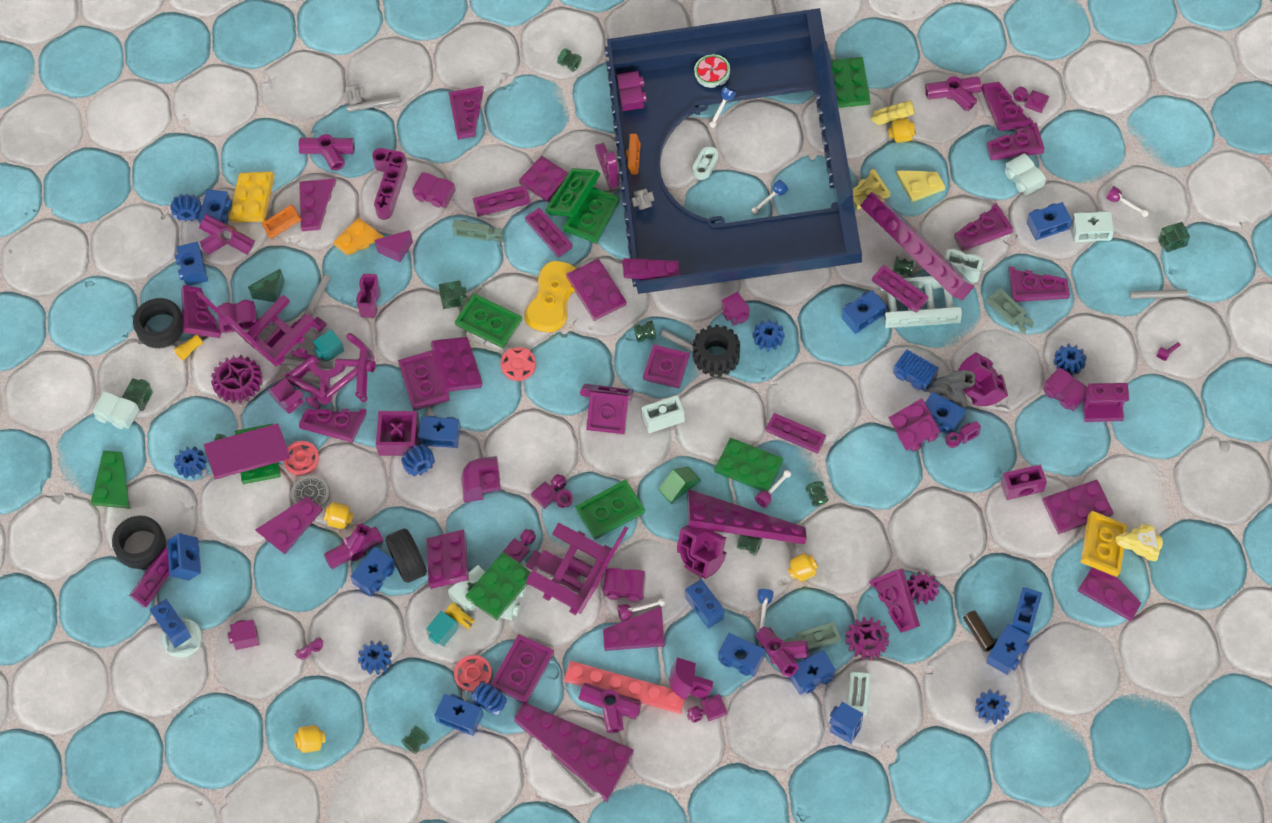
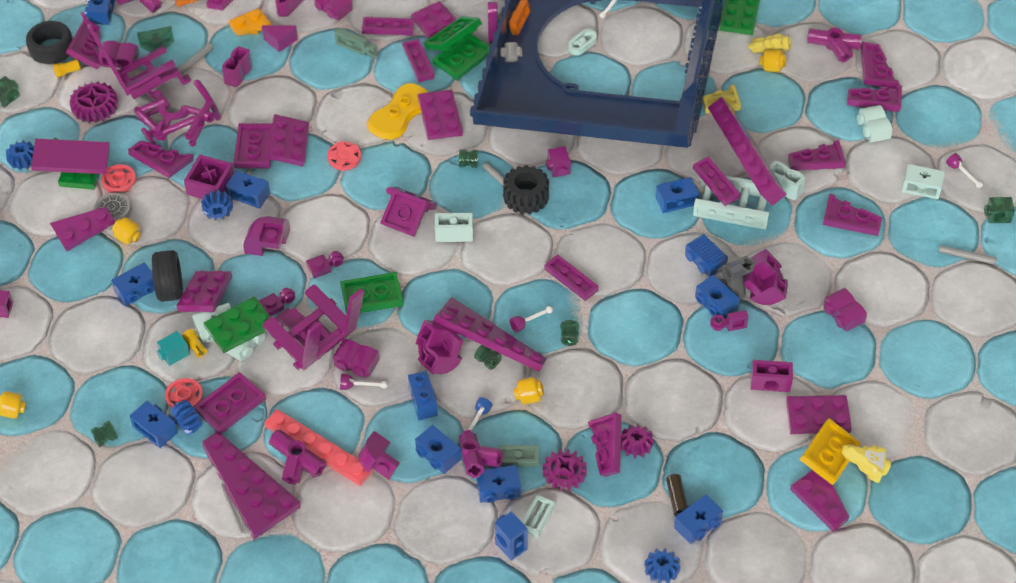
camera: 15 degrees right, 10 degrees down
magenta brick [267,378,304,414] -> none
magenta piece [294,637,323,660] -> none
teal brick [313,329,344,361] -> none
magenta piece [323,523,384,570] -> none
blue gear [358,640,392,675] -> none
clear green brick [438,280,467,309] -> none
green plate [455,293,523,349] -> none
magenta plate [554,489,573,508] -> none
magenta wing [603,606,665,651] -> none
magenta plate [622,258,680,279] -> none
magenta plate [643,344,690,389] -> none
green slope [658,466,701,504] -> none
magenta plate [687,694,727,723] -> none
green plate [714,437,783,491] -> none
hinge [751,179,789,215] -> none
blue gear [752,319,785,352] -> none
magenta plate [888,398,942,452] -> none
clear green bush [893,256,914,276] -> none
light yellow wing [896,170,945,202] -> none
sand green plate [986,288,1034,334] -> none
blue brick [1012,587,1042,637] -> none
magenta plate [1013,86,1049,114] -> none
blue brick [1027,202,1072,240] -> none
blue gear [1053,343,1087,376] -> none
magenta panel [1082,383,1130,422] -> none
magenta hand [1156,342,1181,361] -> none

